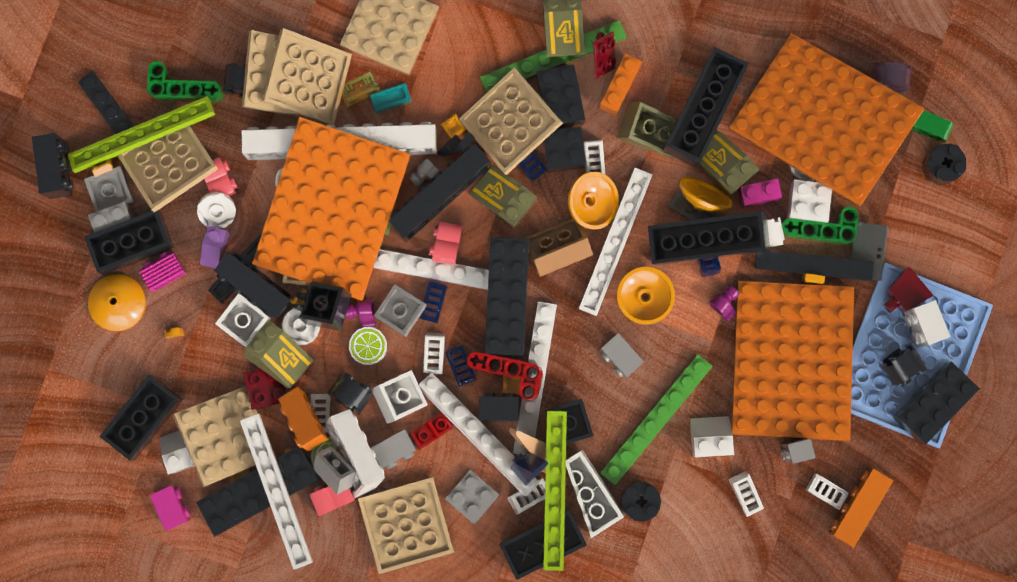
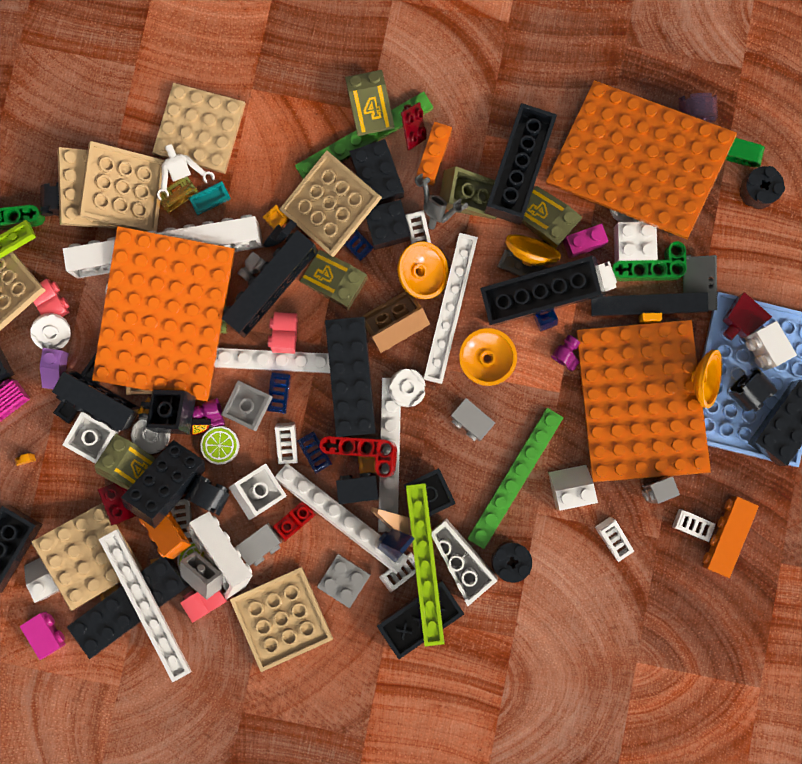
camera: 10 degrees left, 0 degrees up
none -> black brick [121,440,205,528]
none -> white piece [157,144,215,201]
none -> tile [191,419,211,435]
none -> white tile [388,369,425,407]
none -> dark grey piece [415,174,468,230]
none -> light orange dish [691,349,722,408]

